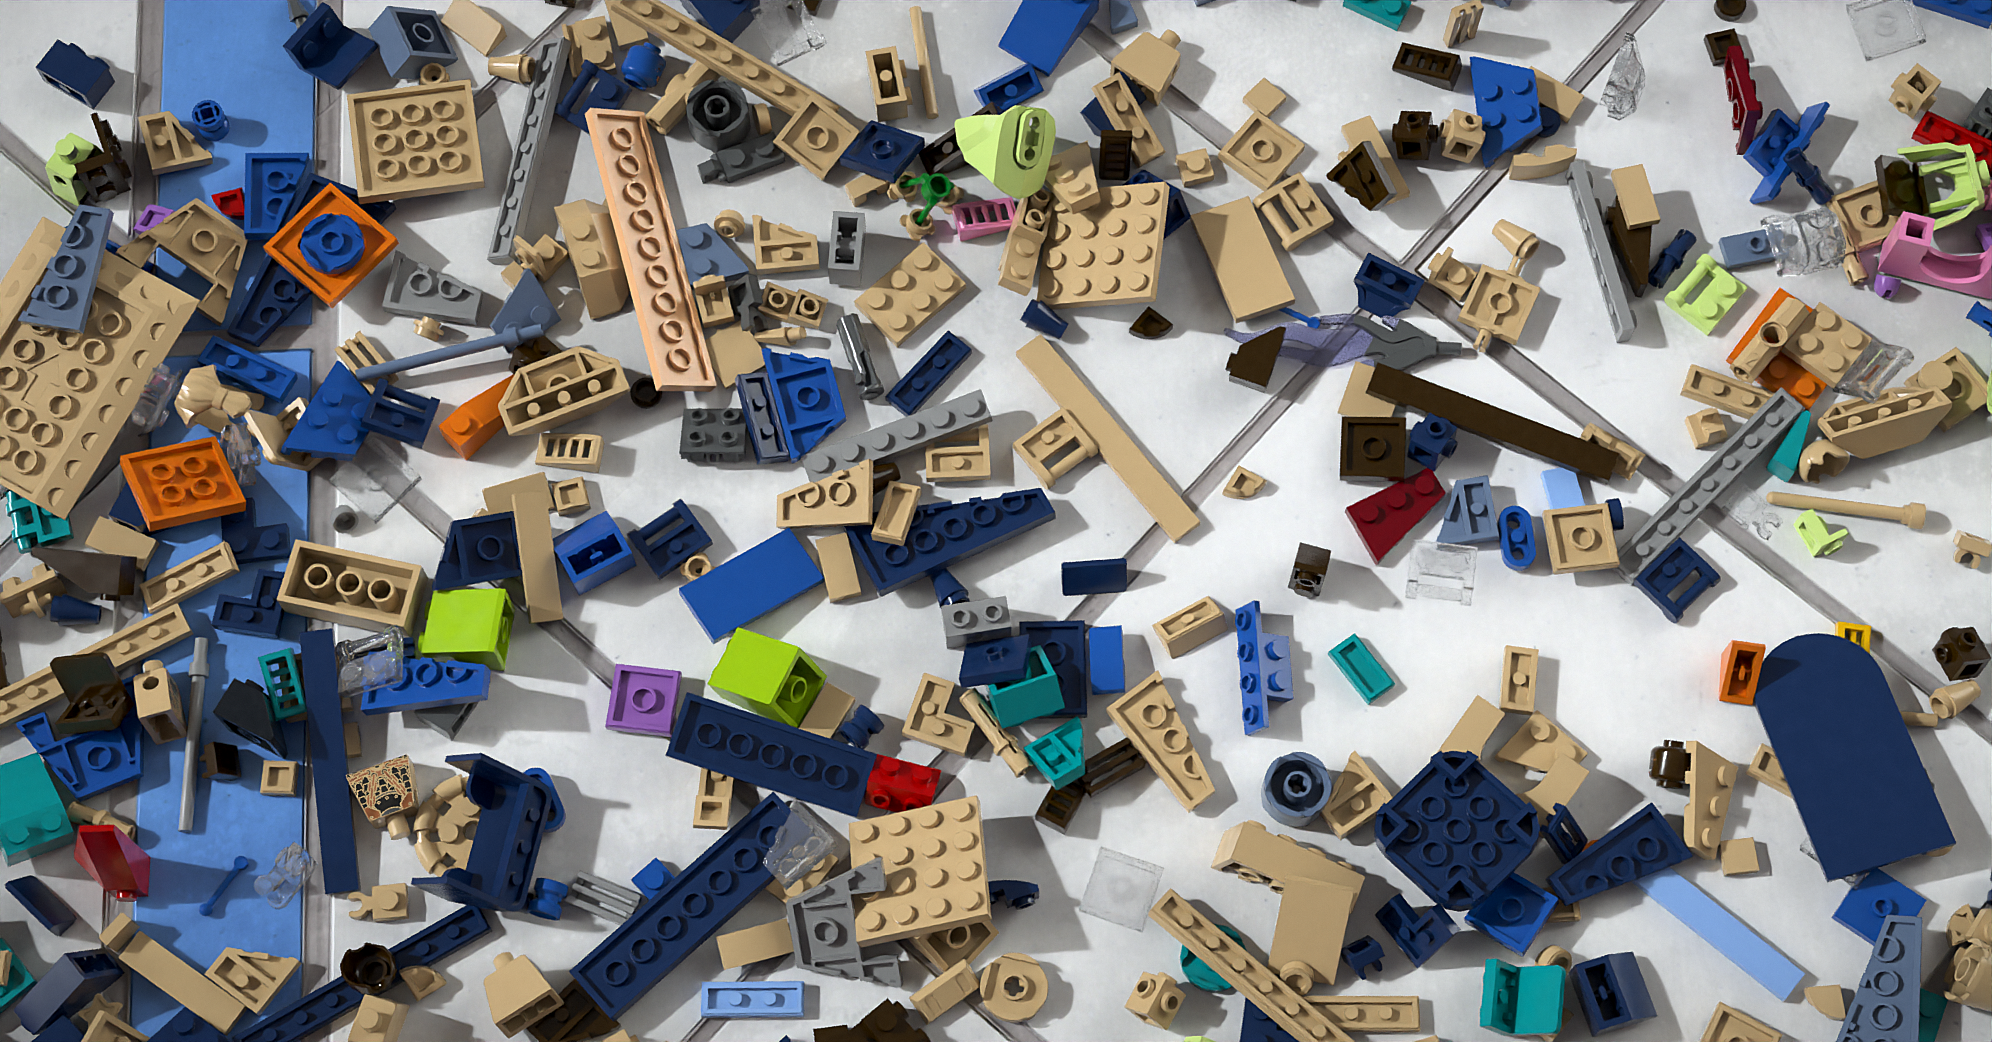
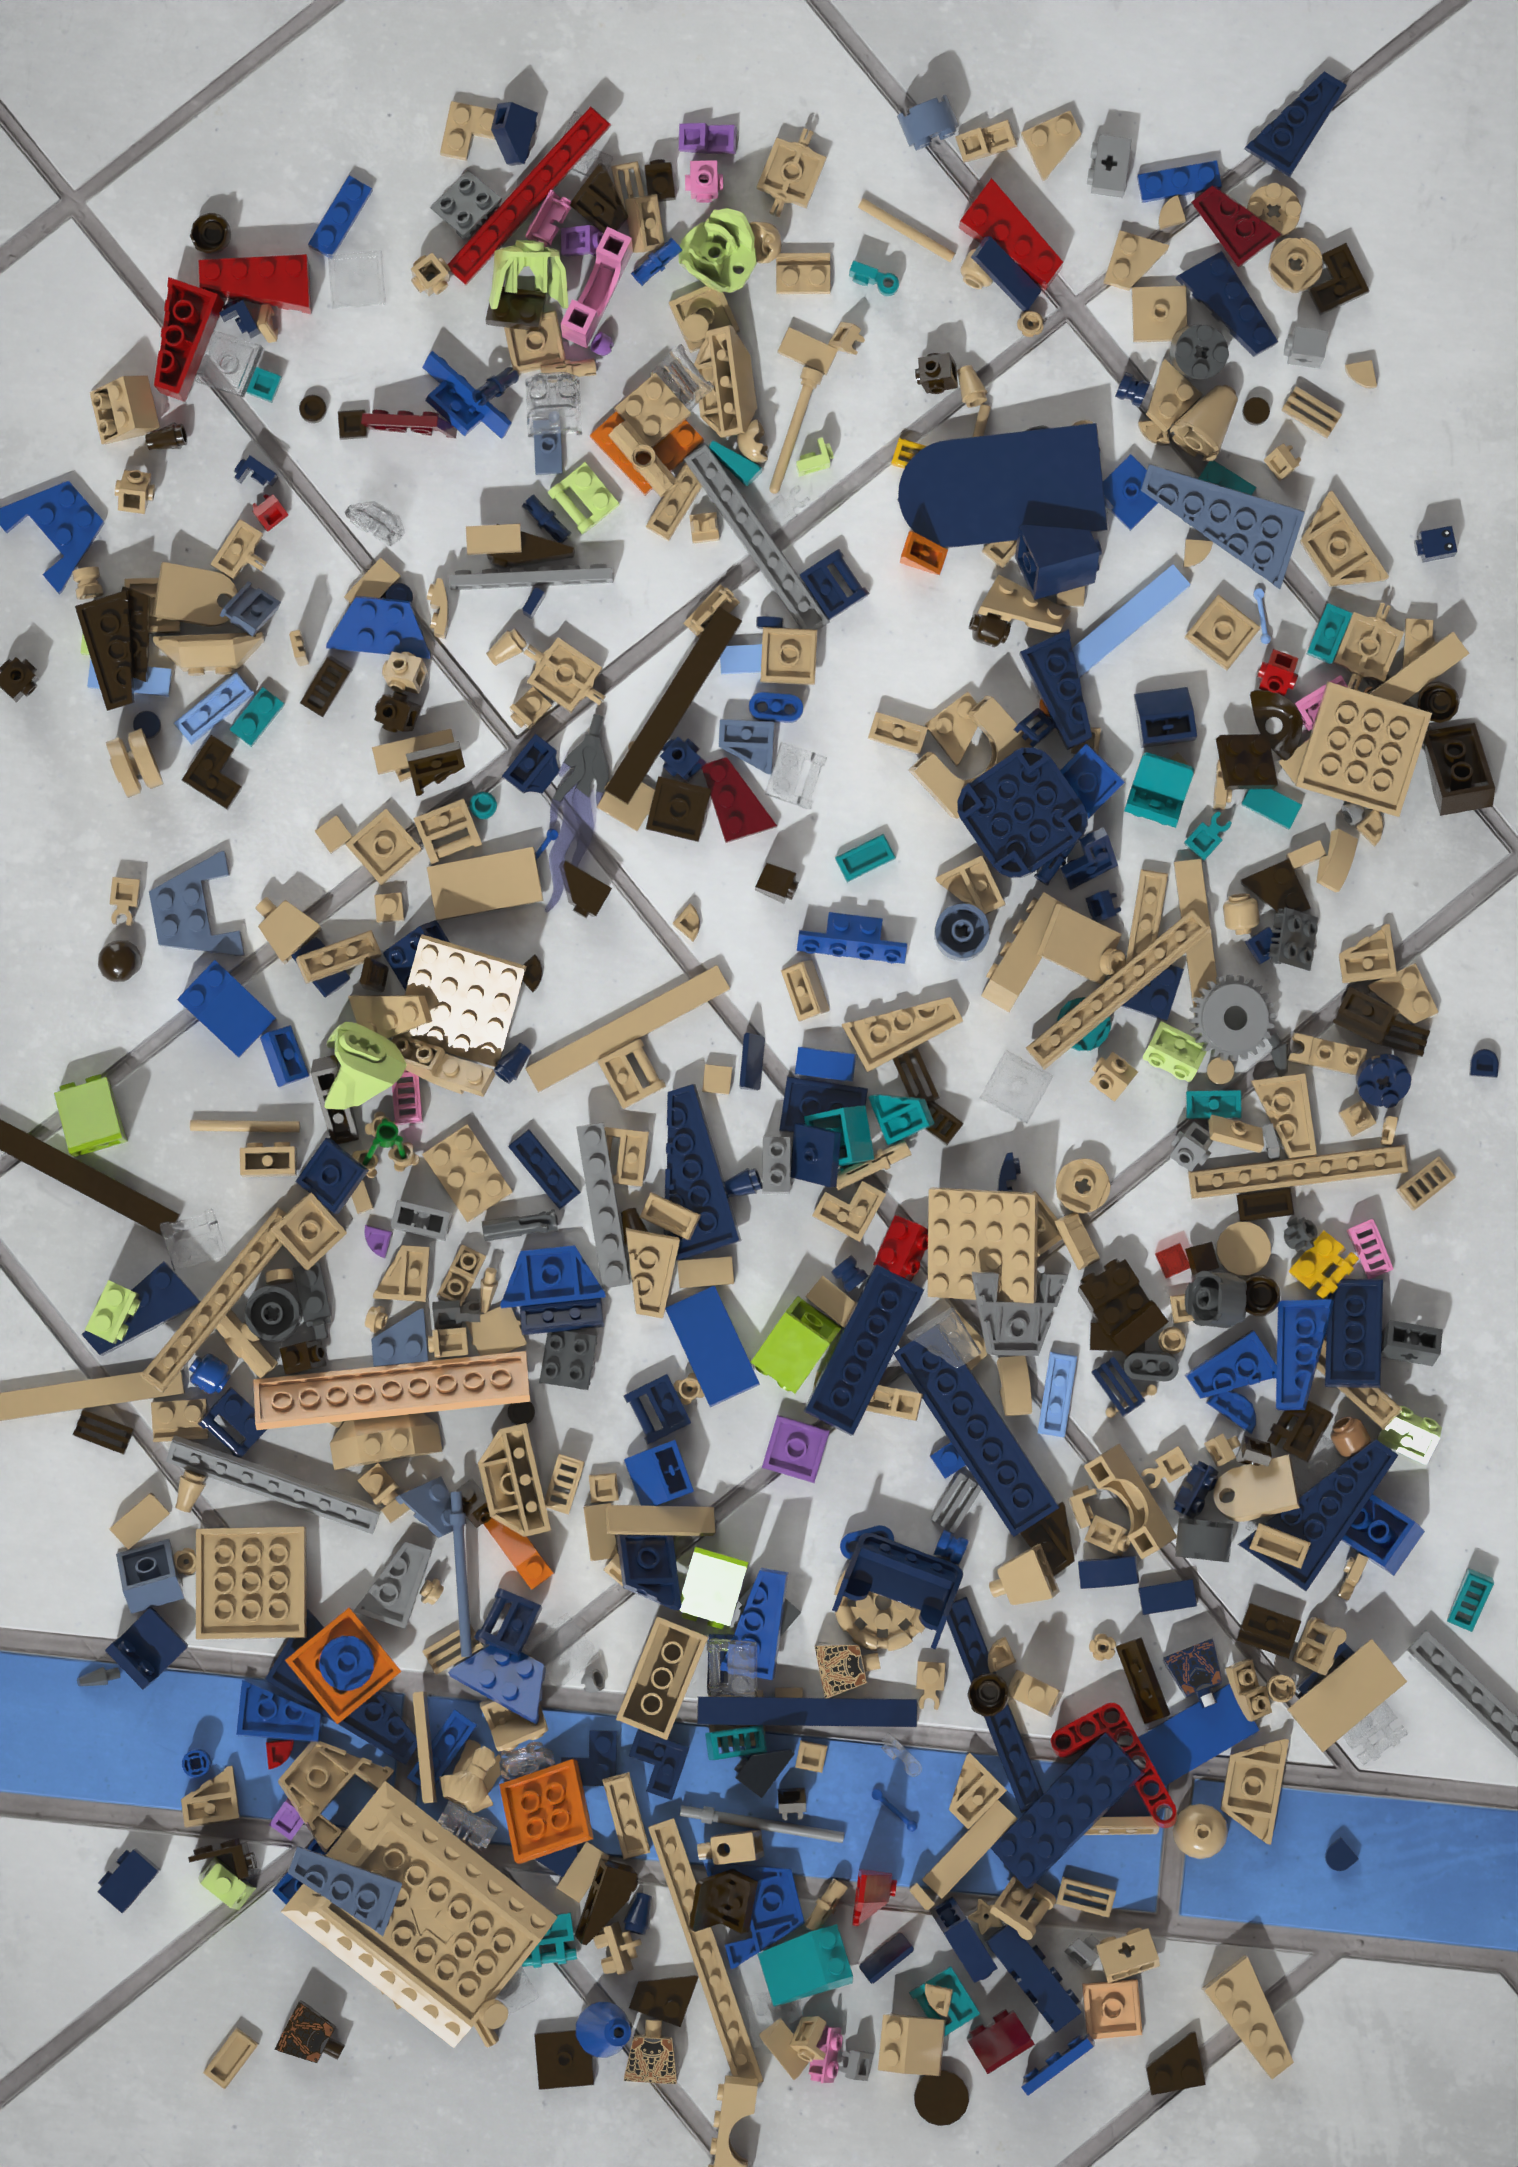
camera: 85 degrees left, 15 degrees up
tan tile [1534,945,1572,975] -> none
none -> dark brown bracket [279,1340,327,1375]
none -> medium lavender tile [364,1225,392,1258]
none -> tan tile [413,1692,437,1803]
none -> teal plate [470,792,497,819]
none -> dark blue tile [522,587,545,619]
none -> tan tile [702,1064,732,1095]
none -> tan tile [777,327,838,375]
none -> dark blue slope [1015,525,1102,600]
none -> dark blue pin [1034,841,1079,886]

